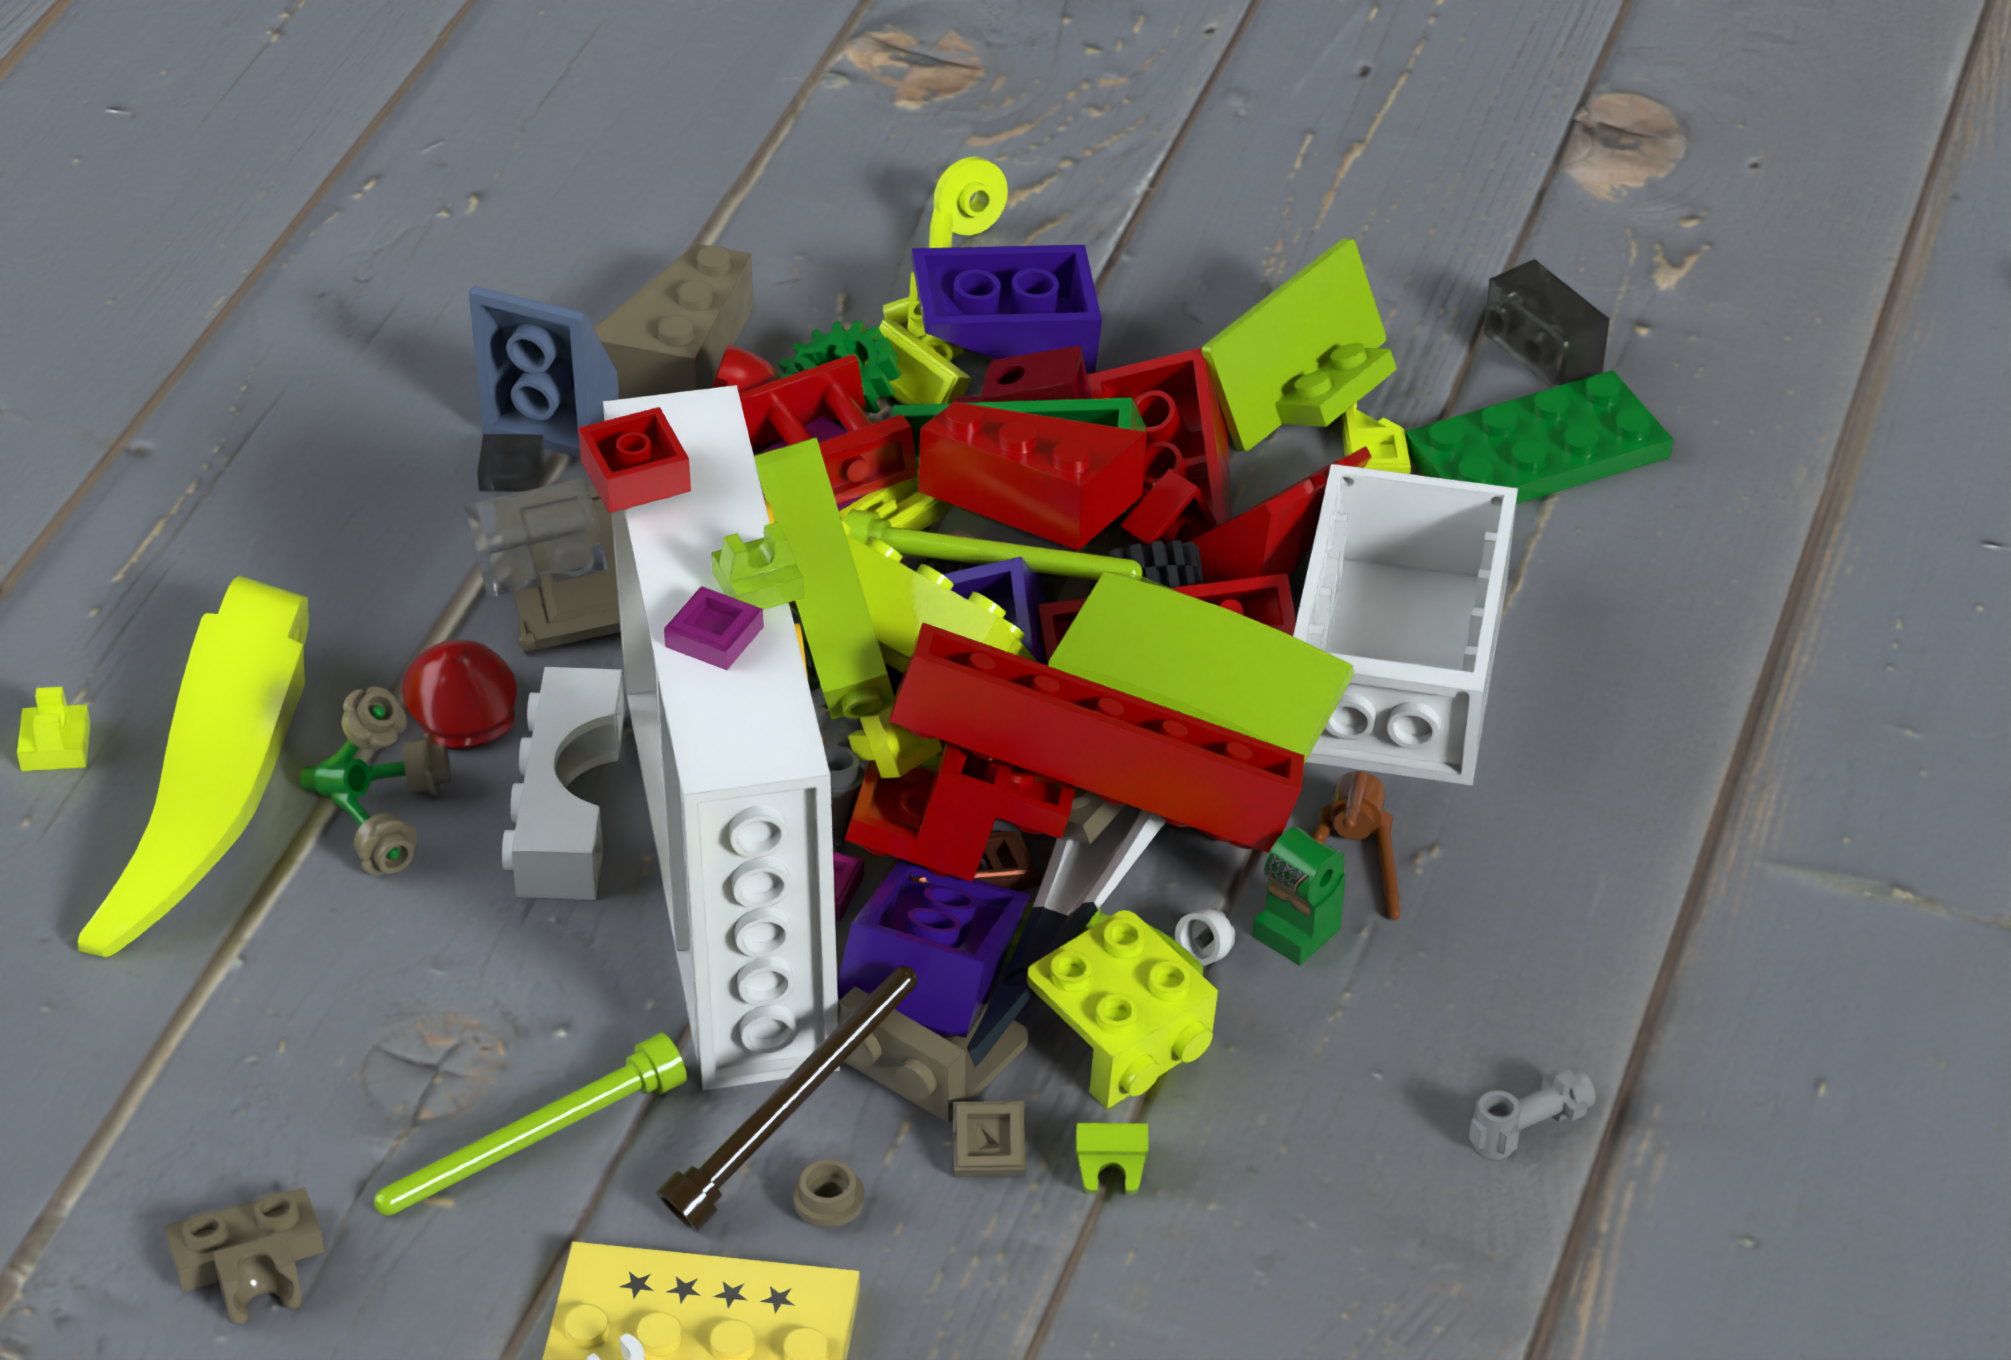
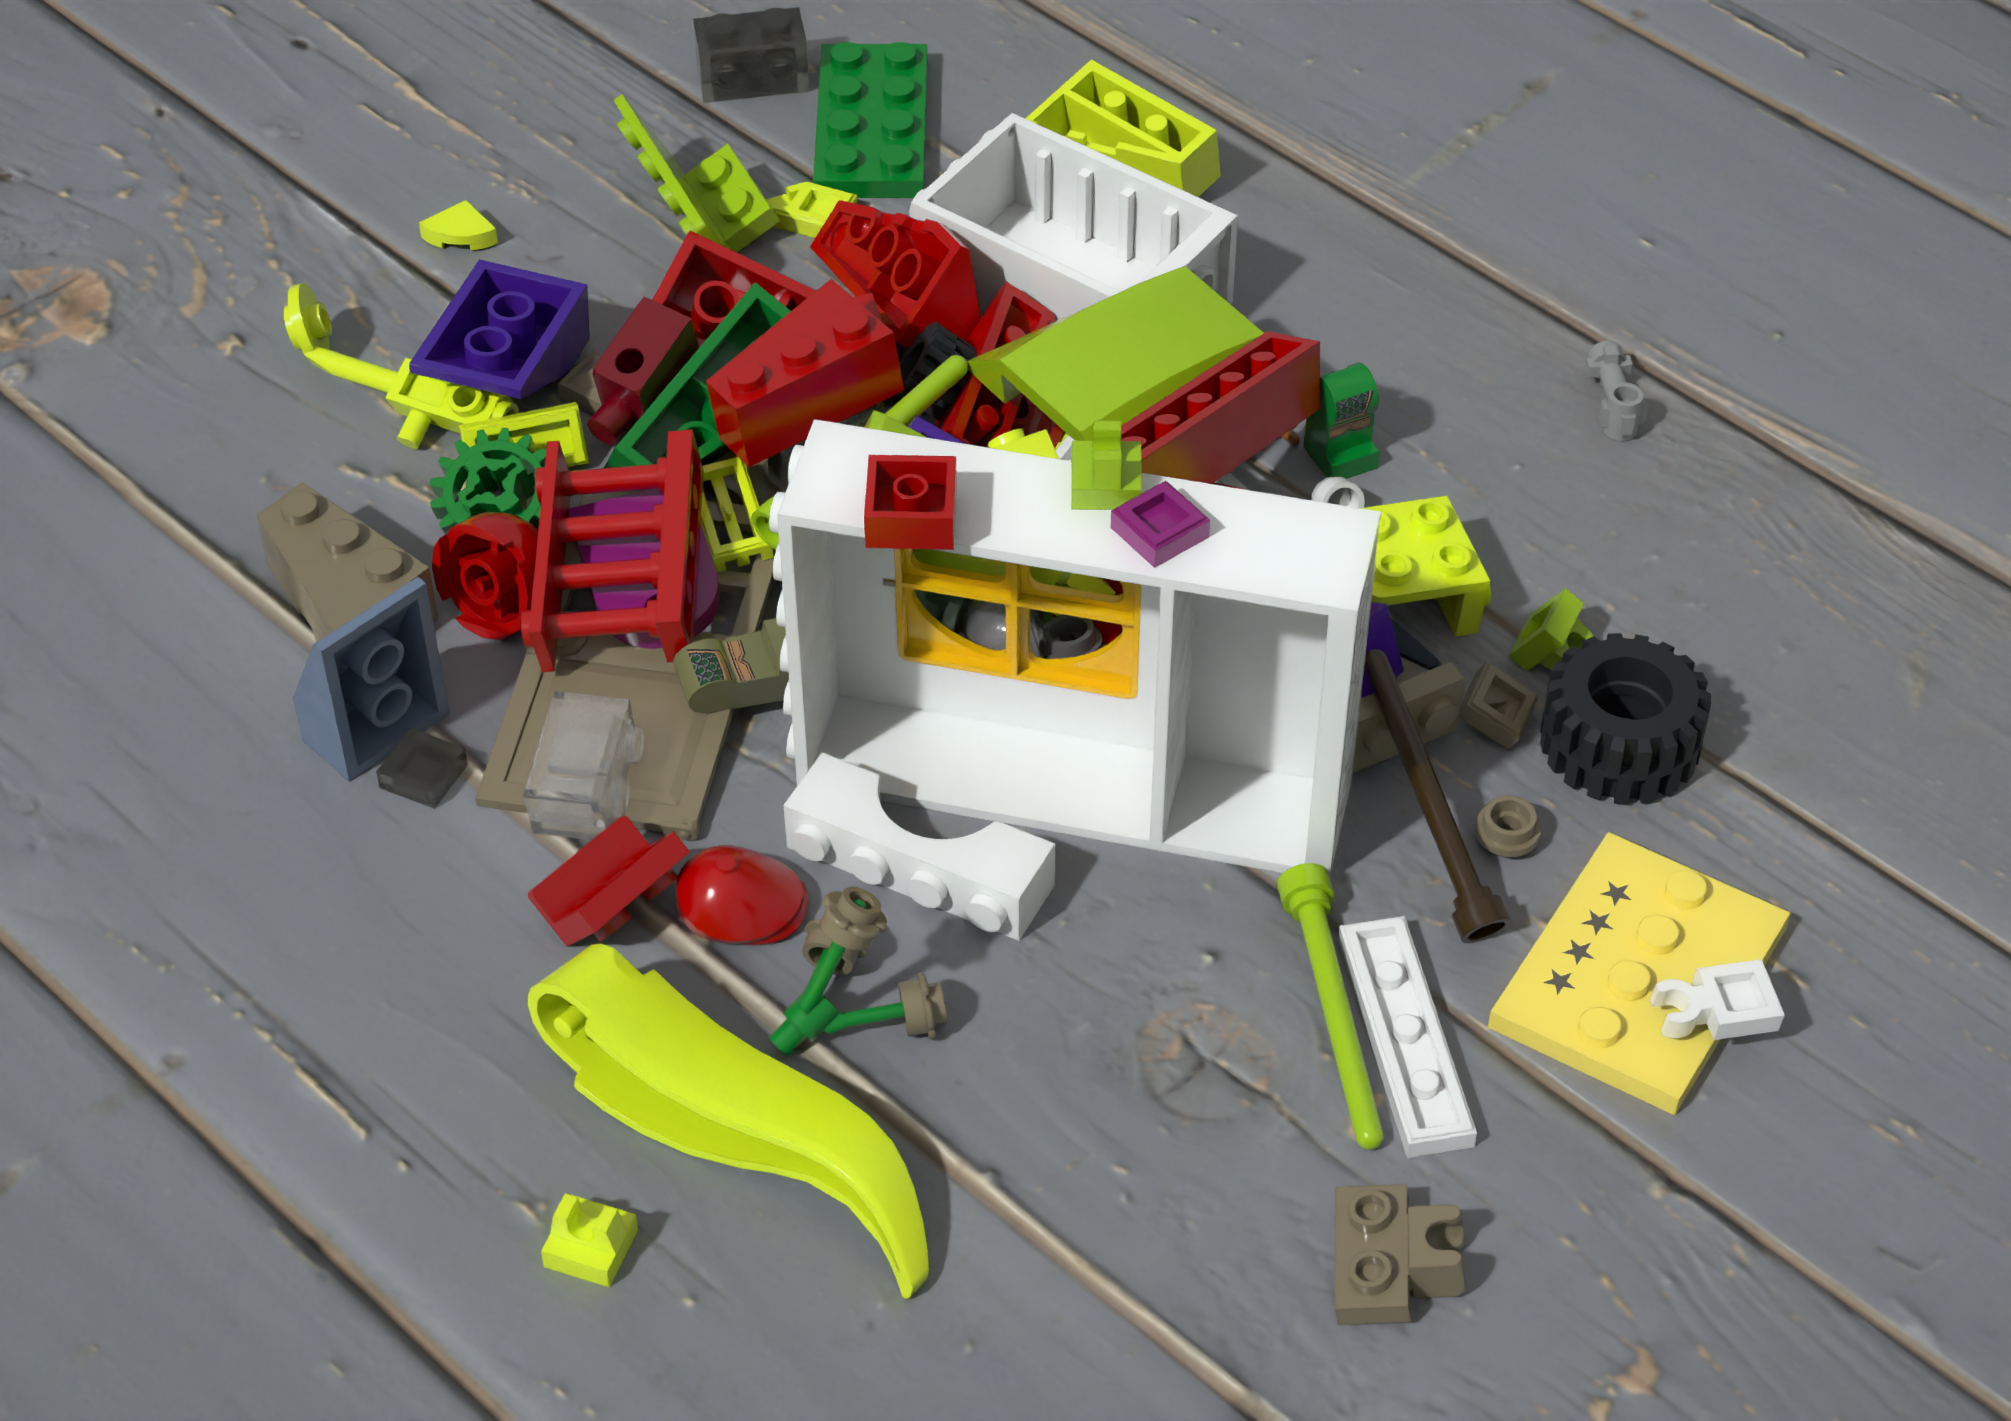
camera: 65 degrees left, 5 degrees up
none -> neon yellow tile [419,200,498,251]
none -> red bracket [528,816,690,946]
none -> neon yellow wedge [1025,59,1221,197]
none -> white tile [1338,916,1477,1158]
none -> black tyre [1540,633,1711,804]

